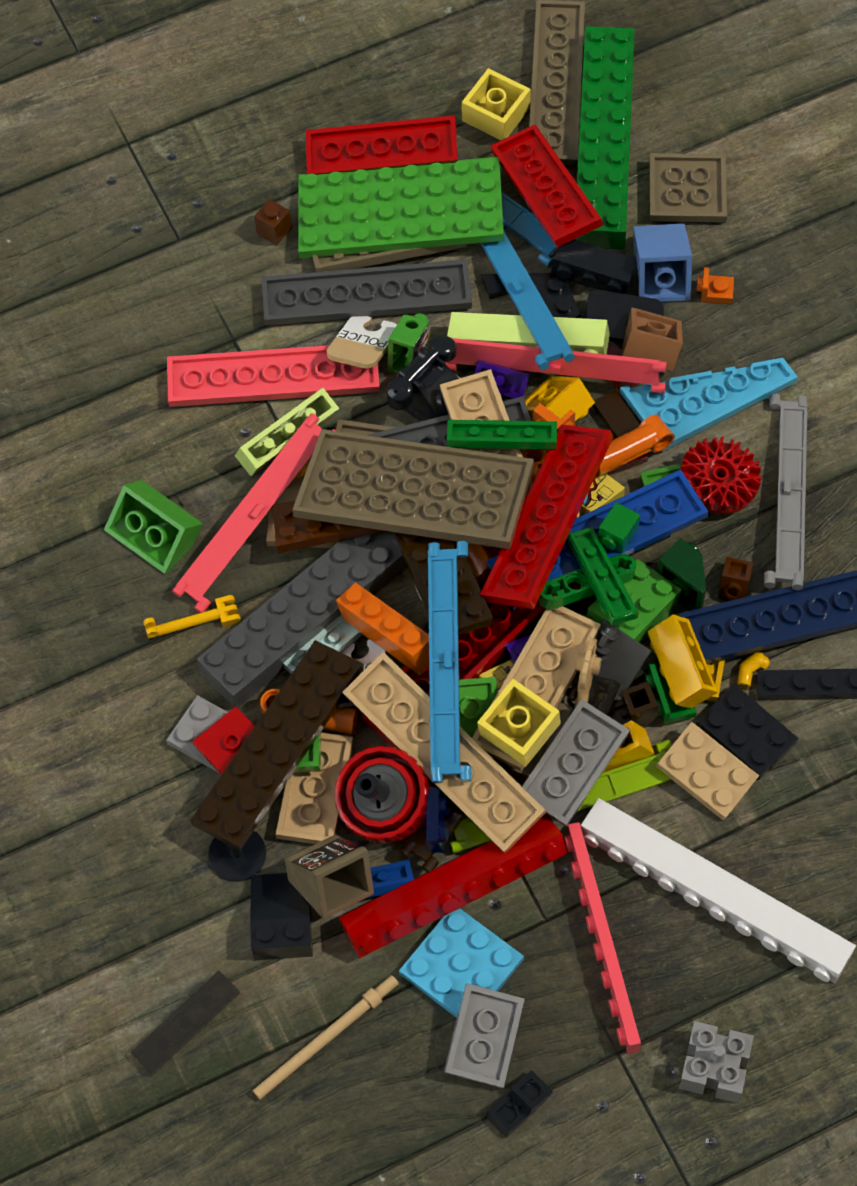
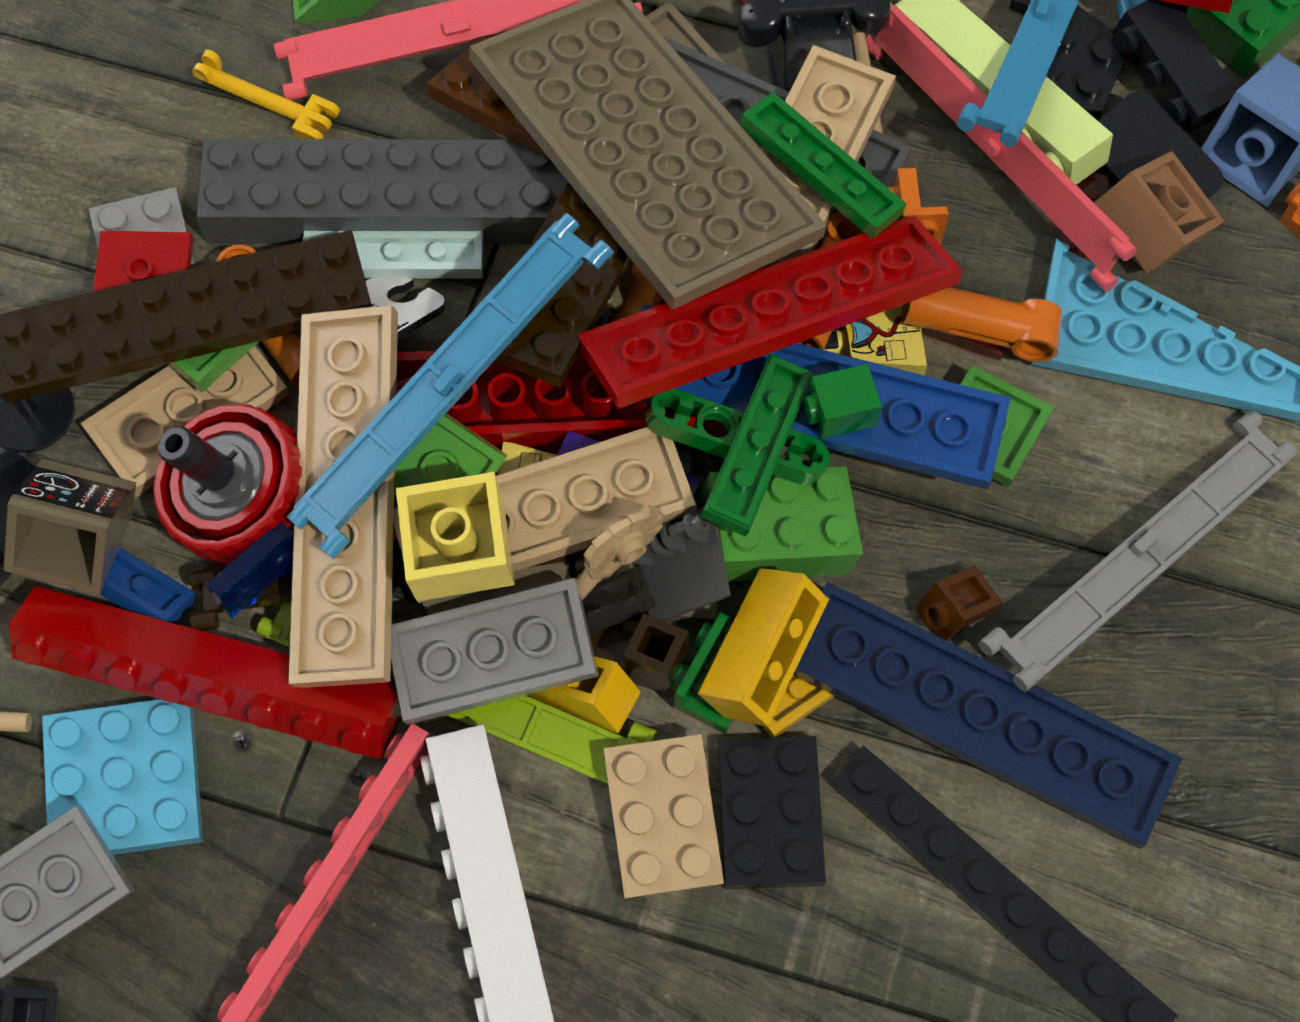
camera: 40 degrees right, 5 degrees up
orange brick [336,582,429,675] -> none
dark purple plate [475,360,530,398] -> none
yellow slope [525,376,595,421] -> none
dark brown tile [592,390,640,439] -> none
dark green slope [657,538,706,611] -> none
red wheel [680,437,762,514] -> none
yellow arm [737,652,770,689] -> none

